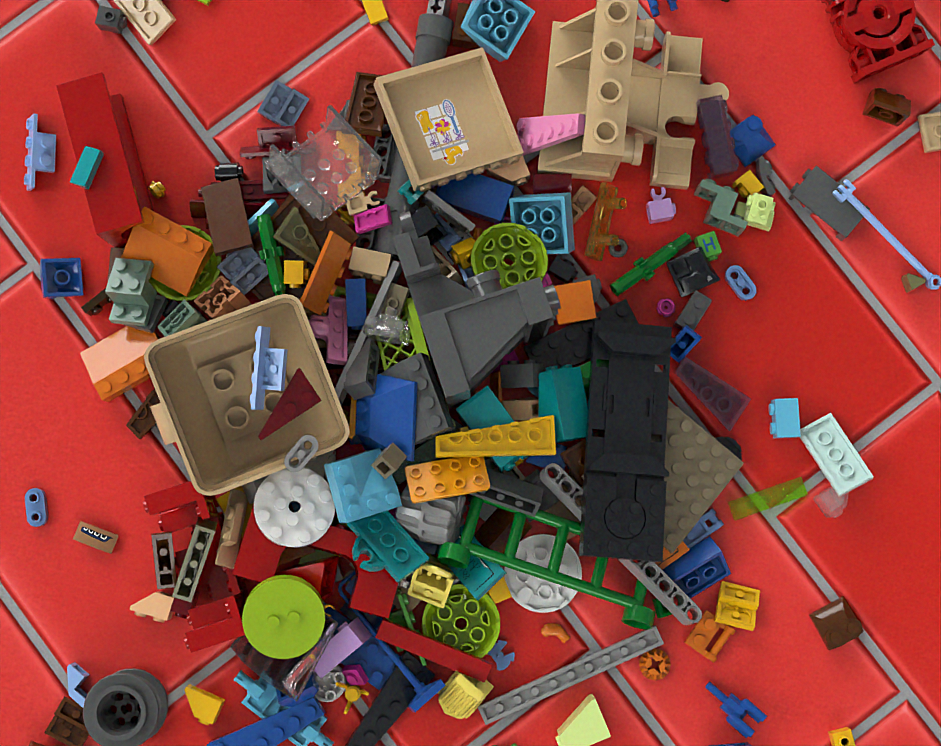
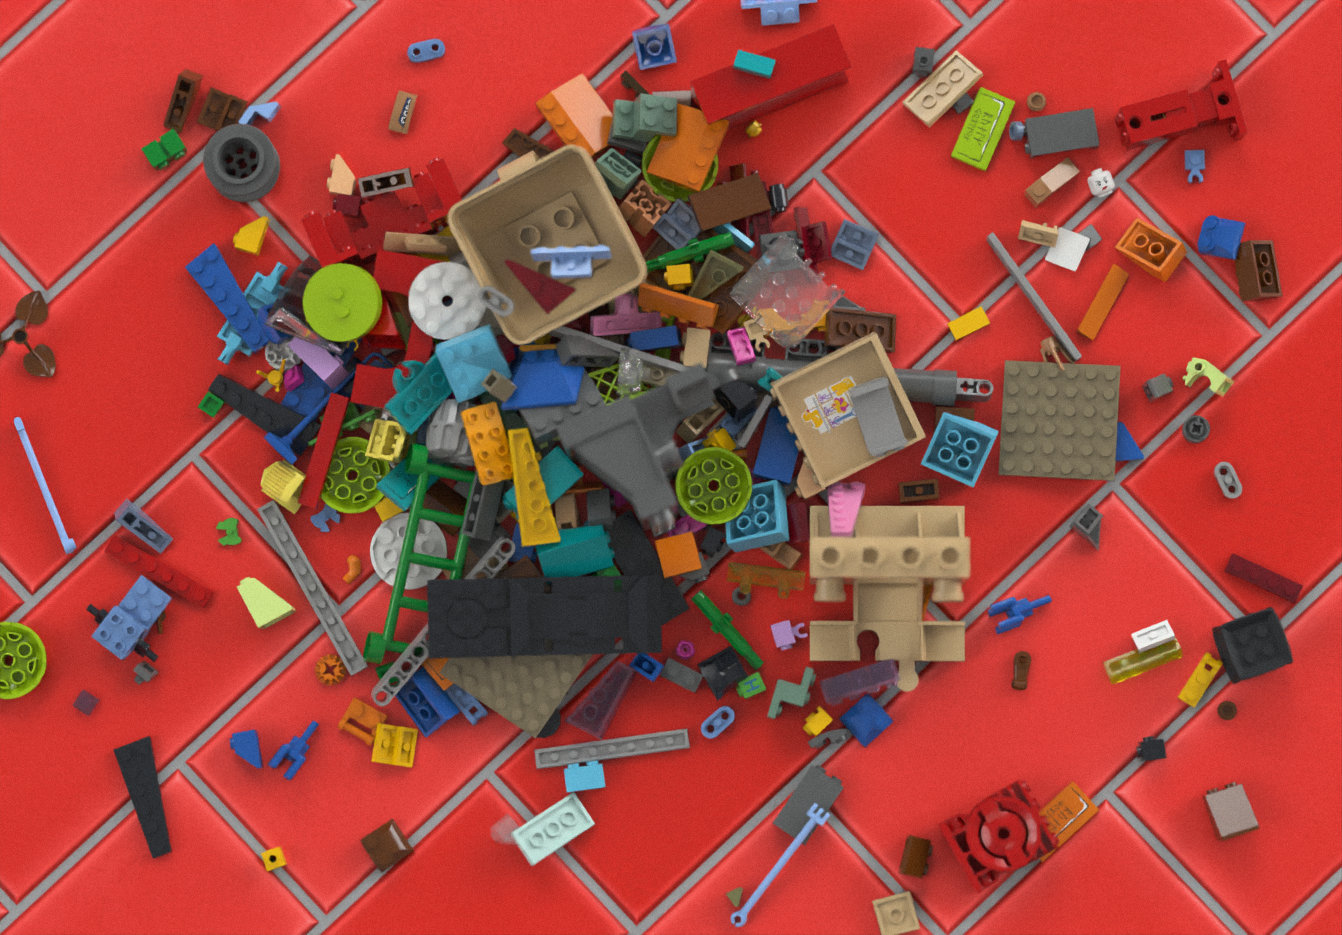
camera: 85 degrees right, 0 degrees up
olive brick [172,517,217,602] -> none
clear neon green plate [727,477,808,520] -> none
yellowish green tile [734,193,776,231] -> none
none -> light grey tile [534,729,690,769]
none -> light grey panel [848,376,908,458]
none -> reddish brown brick [898,479,939,504]

